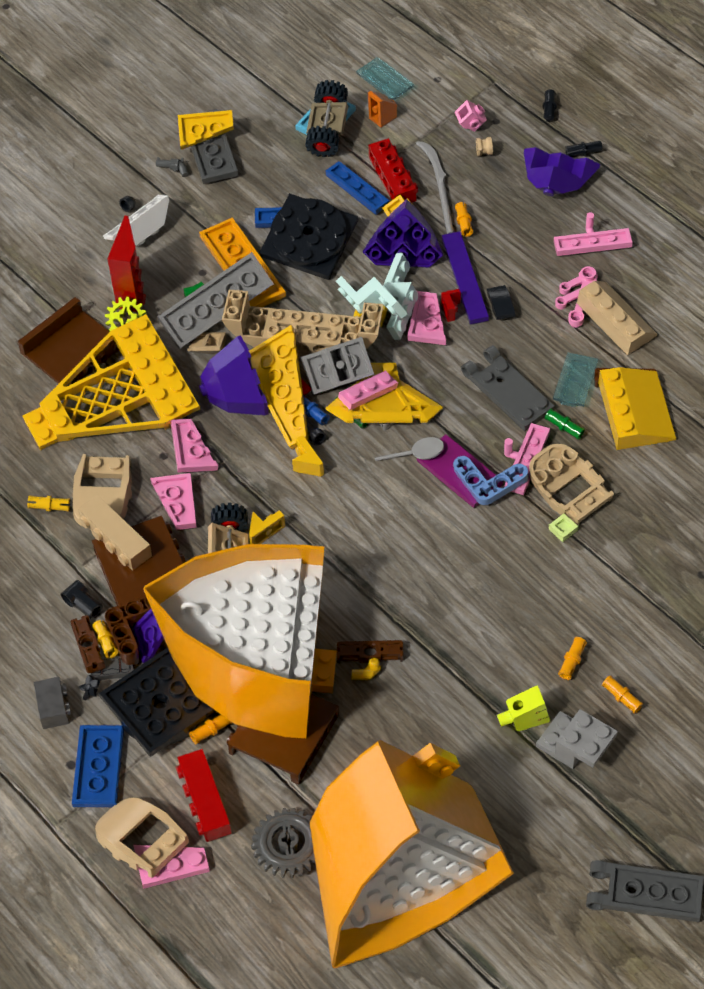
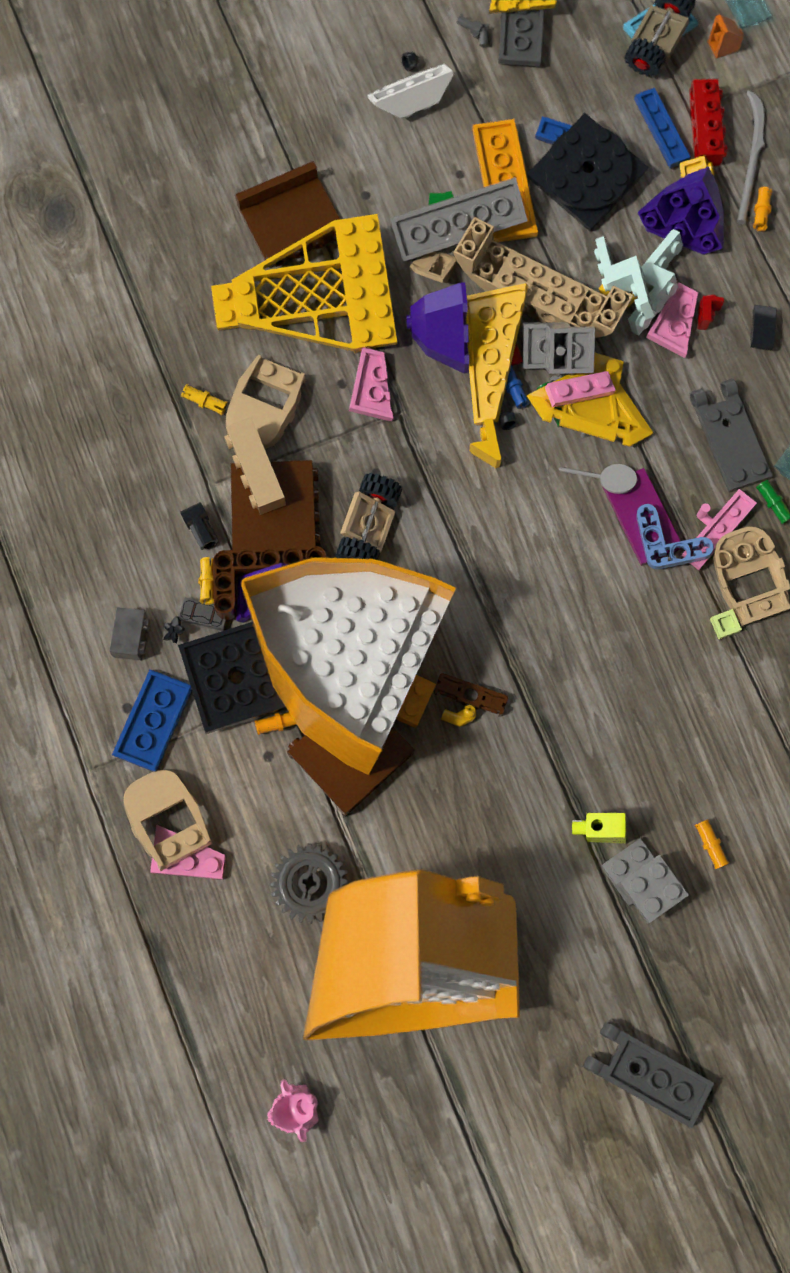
camera: 15 degrees right, 20 degrees up
reddish brown piece [70,615,105,673] -> none
neon yellow gear [105,297,147,331] -> none
red slope [107,215,146,312] -> none
bright pink wing [150,473,197,530] -> none
red brick [175,749,232,842] -> none
yellow slope [249,510,286,544] -> none
dark purple tile [442,231,489,324] -> none
light orange pin [558,637,587,680] -> none

